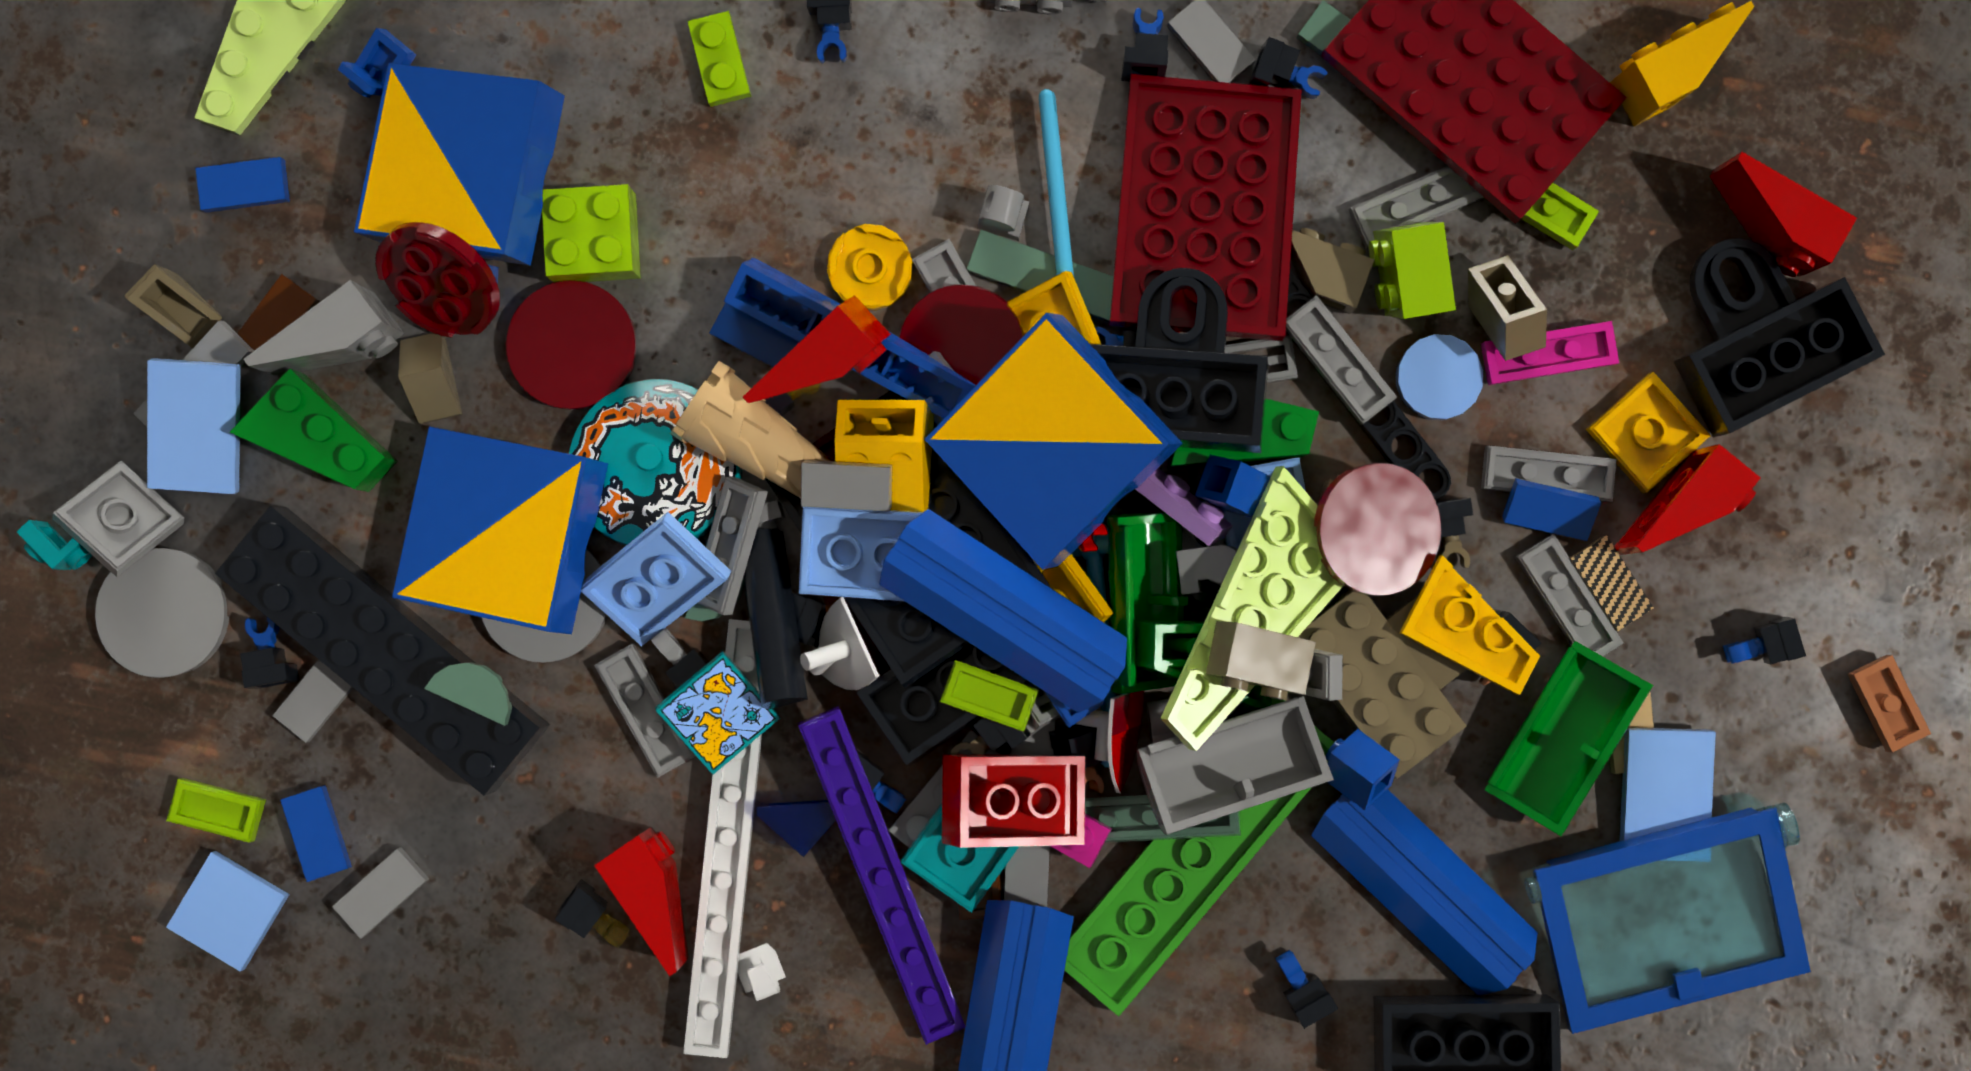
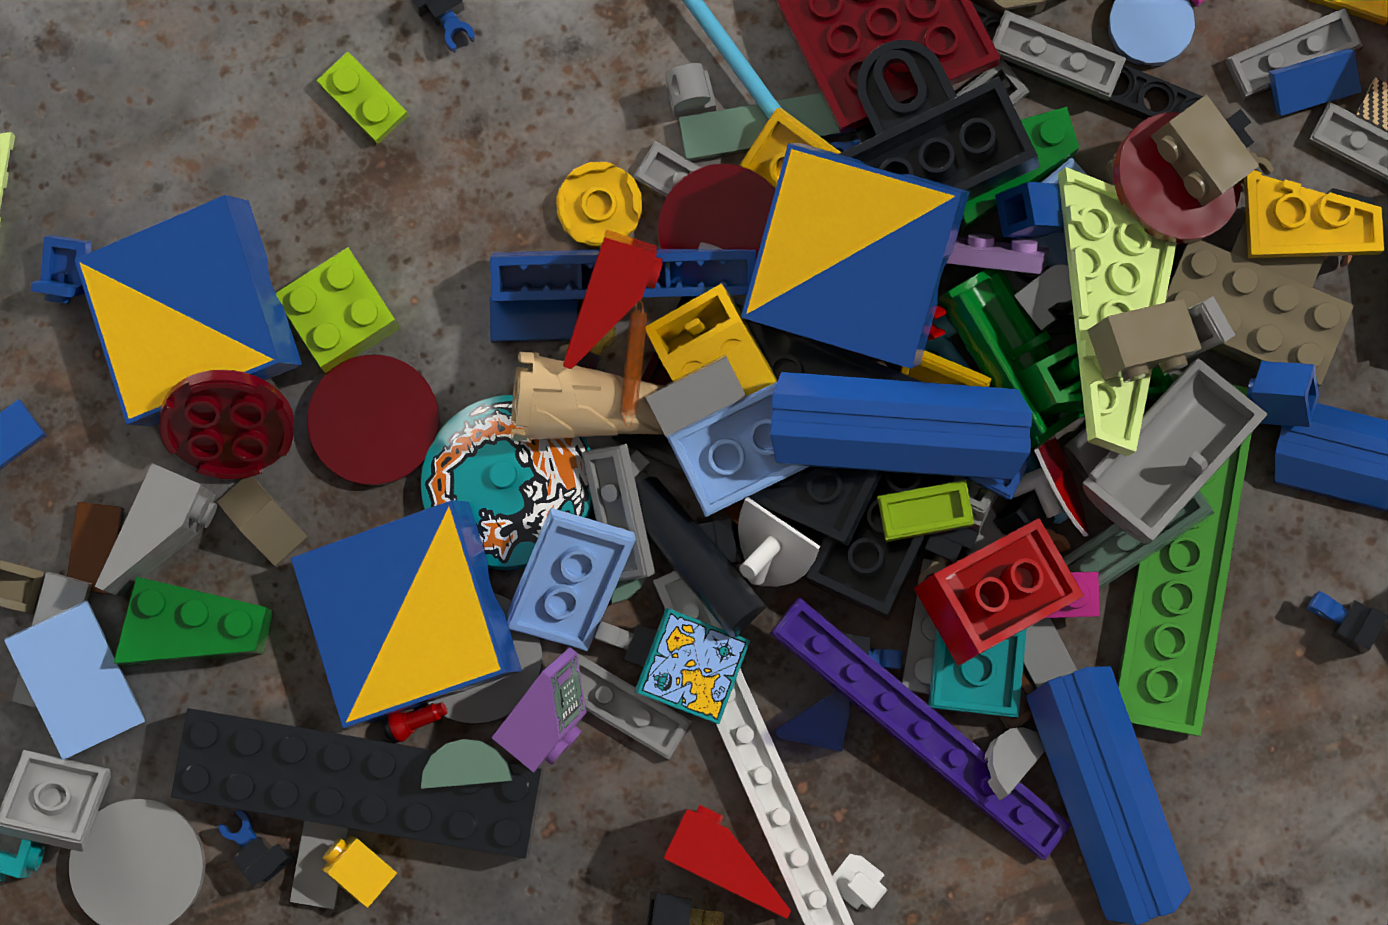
camera: 30 degrees left, 5 degrees down
none -> yellow brick [321,835,397,908]
none -> red piece [383,702,448,743]
none -> medium lavender slope [492,648,586,772]
none -> orange piece [620,300,648,427]
none -> light grey tile [985,727,1045,800]
none -> dark tan brick [1151,94,1259,207]

